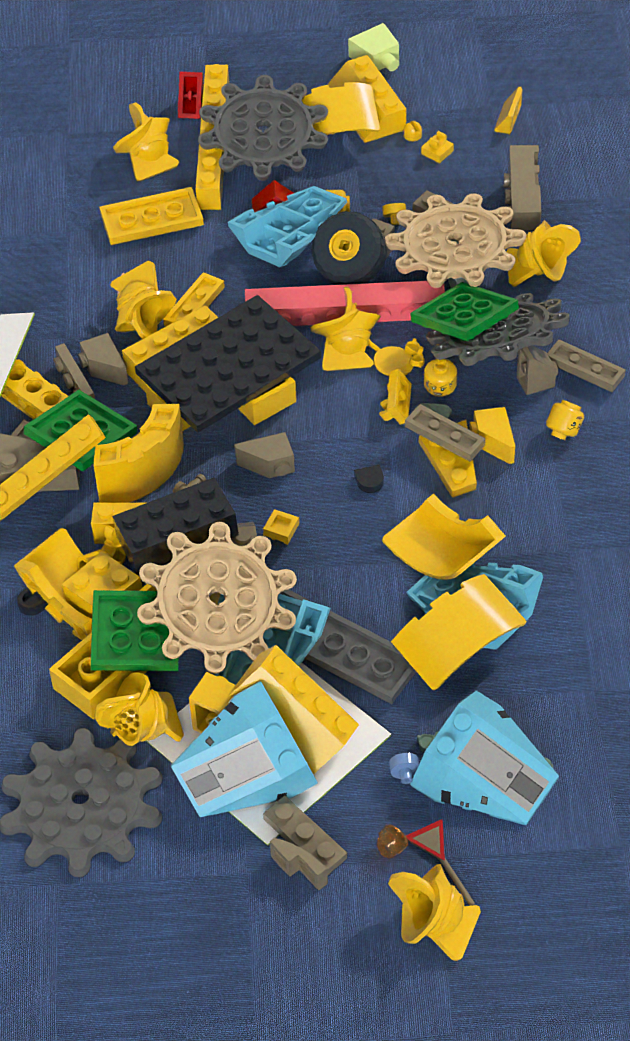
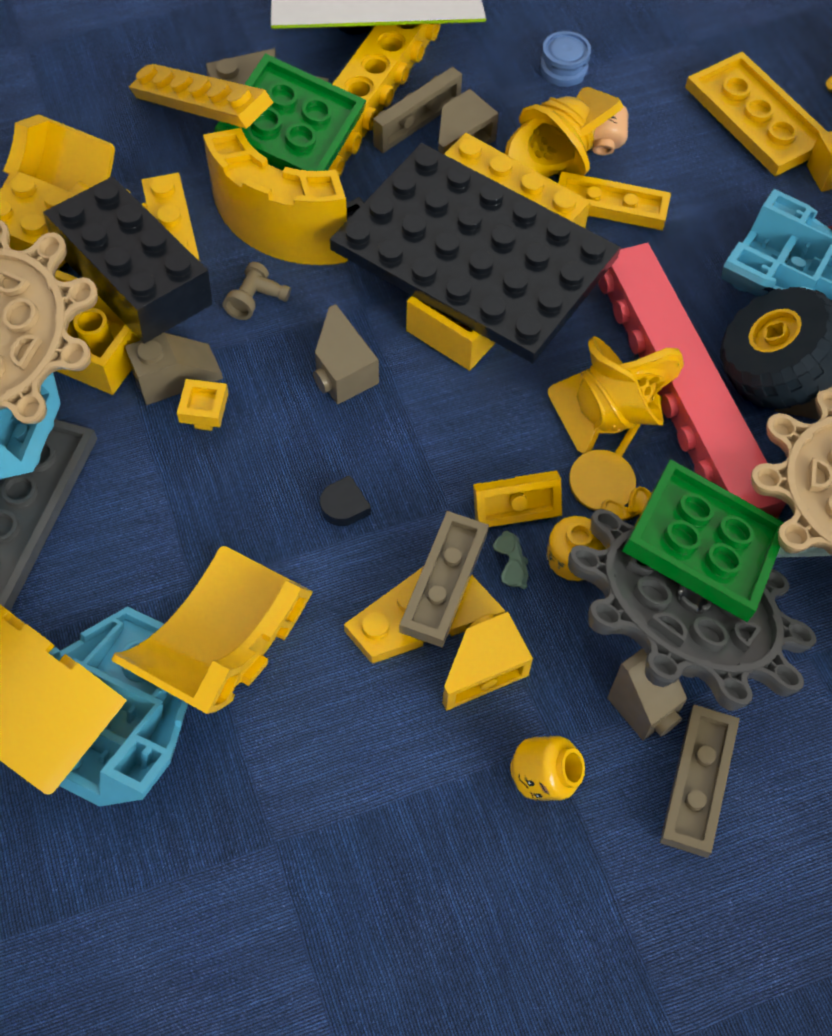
camera: 70 degrees right, 10 degrees up
none -> medium blue wheel [540,31,591,87]

